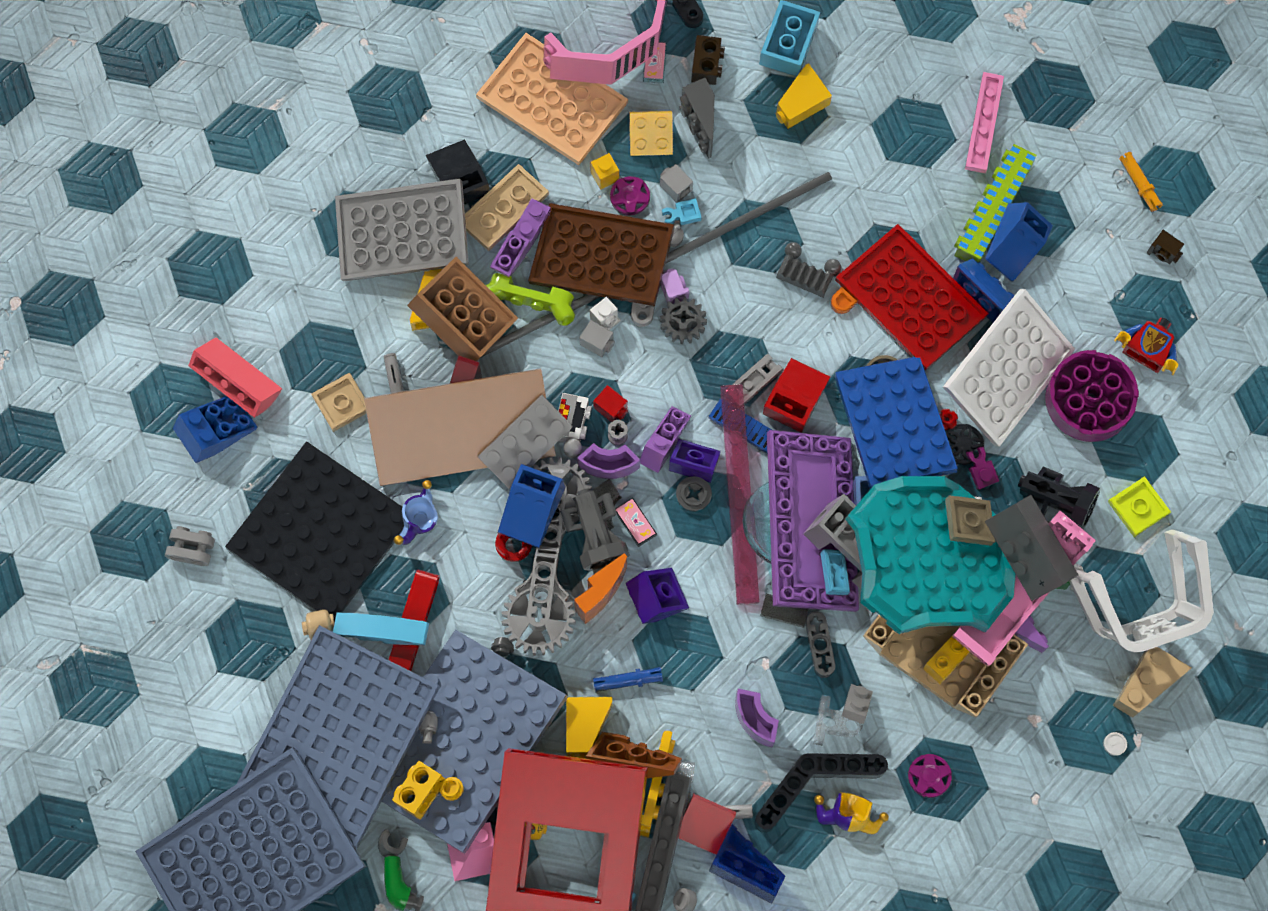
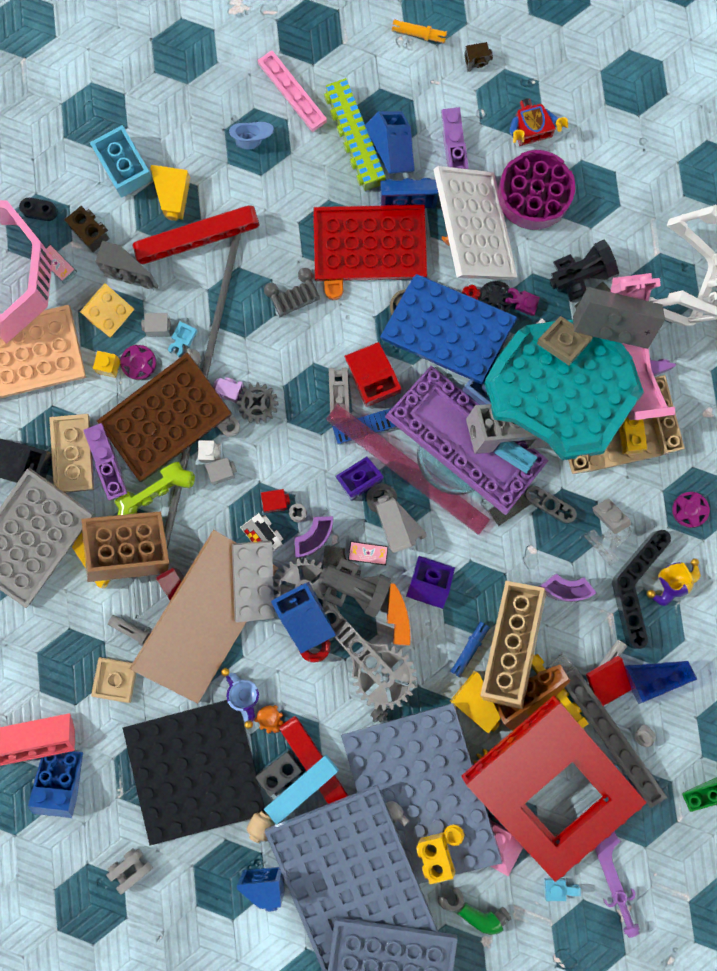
camera: 50 degrees left, 10 degrees up
light grey cylinder [564,438,582,458] -> none
medium lavender slope [640,406,691,473] -> none
neon yellow tile [1108,476,1171,537] -> none
none -> red beam [132,205,260,264]
none -> medium blue piece [229,122,274,150]
none -> blue slope [237,867,285,912]
none -> orange piece [254,705,283,734]
none -> dark grey brick [255,750,303,797]
none -> light grey slope [374,495,427,553]
none -> medium lavender slope [441,107,469,169]
none -> tan brick [480,581,546,709]

